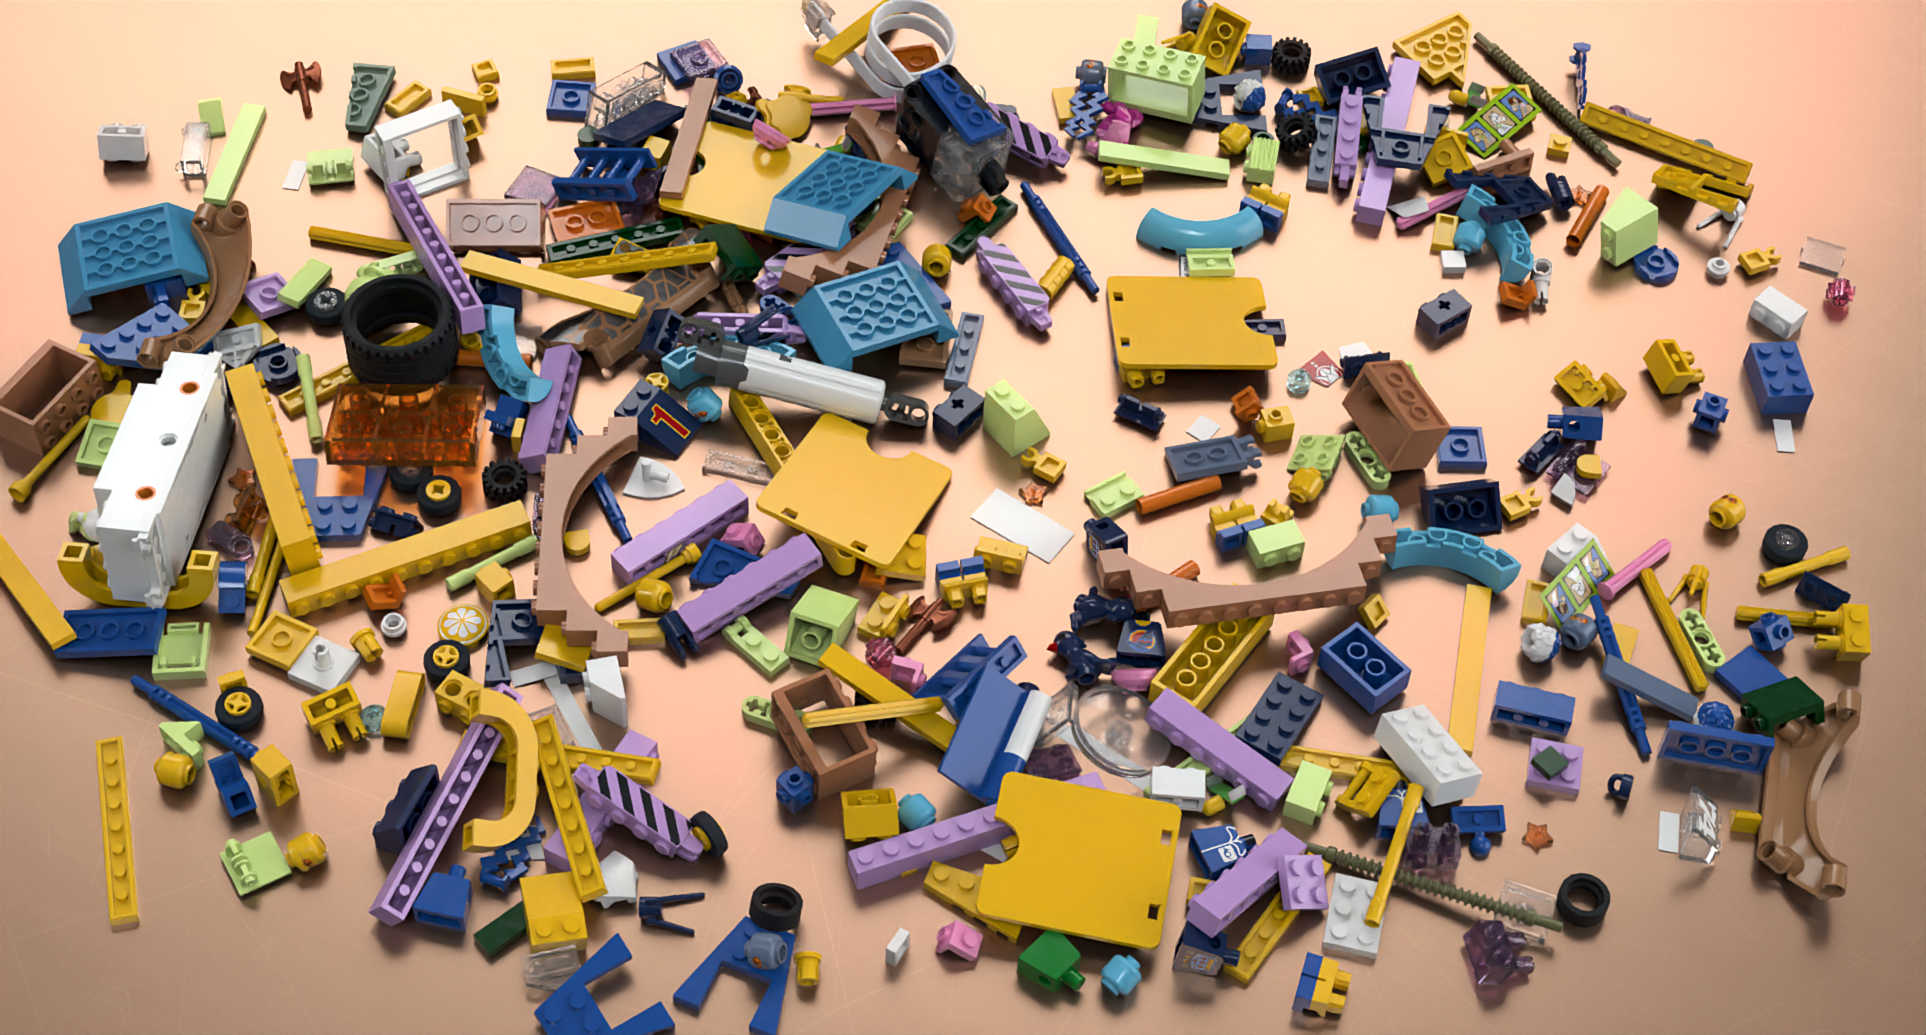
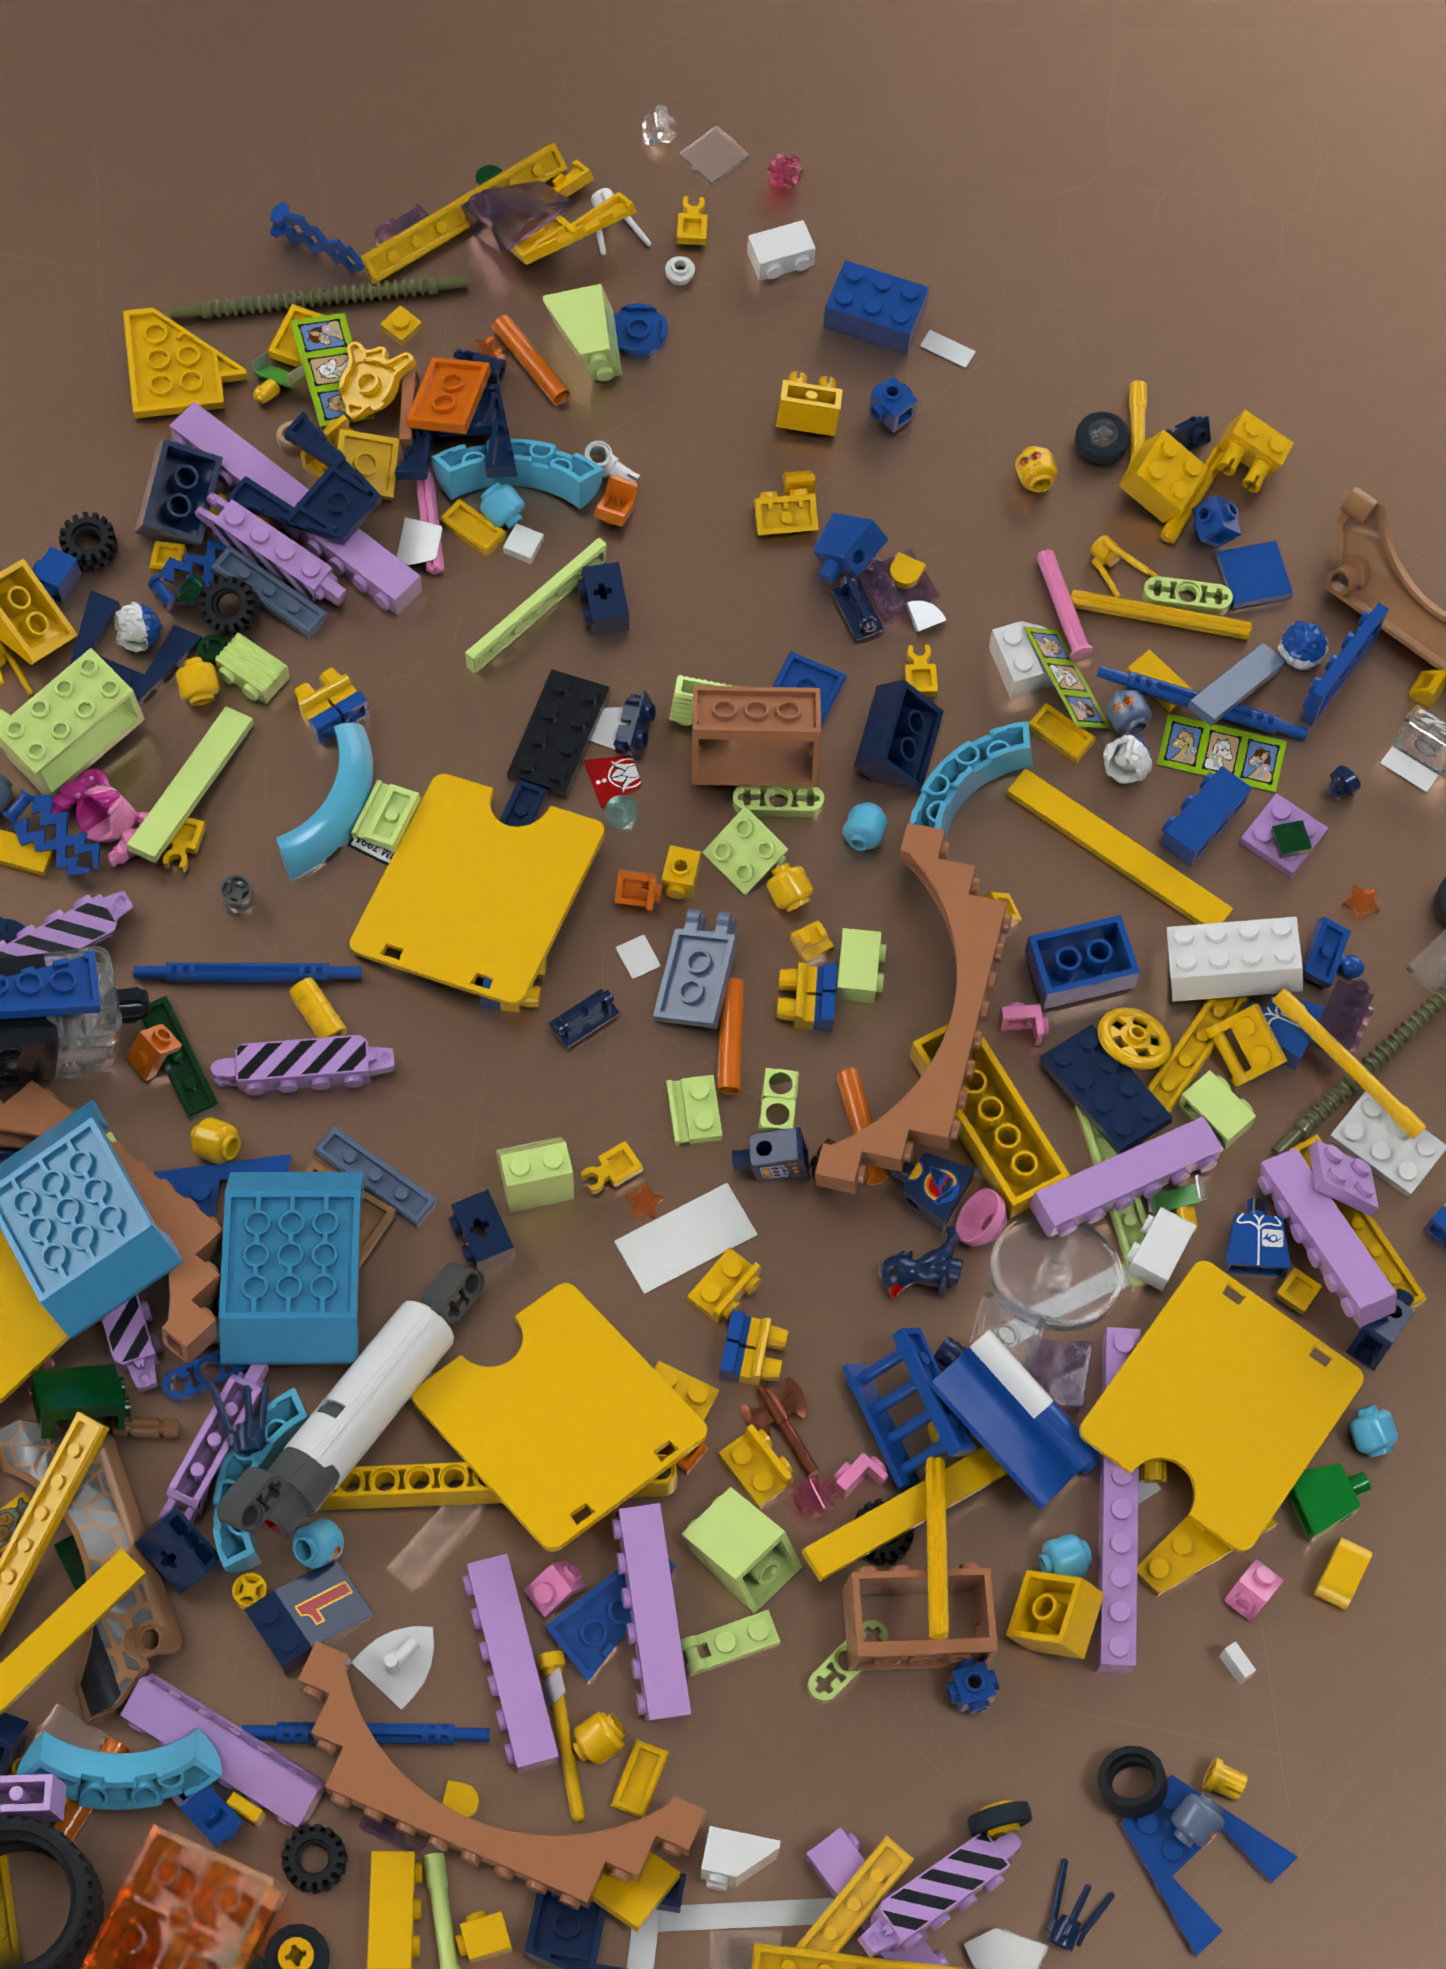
camera: 65 degrees left, 15 degrees up
dark blue hinge [656,610,700,660] -> none
dark blue animal [1069,586,1137,632] -> none
dark green panel [1740,676,1825,738] -> none
none -> dark green tile [176,574,205,605]
none -> flat silver wheel [220,875,255,917]
none -> yellow tile [339,341,416,421]
none -> orange plate [406,357,491,434]
none -> slope [460,180,573,254]
none -> yellowish green tile [465,538,607,674]
none -> black plate [507,669,611,798]
none -> clear tile [642,104,676,147]
none -> yellowish green piece [758,1068,799,1134]
none -> yellow plate [1097,1007,1172,1070]
none -> yellow brick [1118,429,1209,523]
none -> sticker [1157,713,1287,793]
none -> yellow beam [1313,1537,1373,1610]

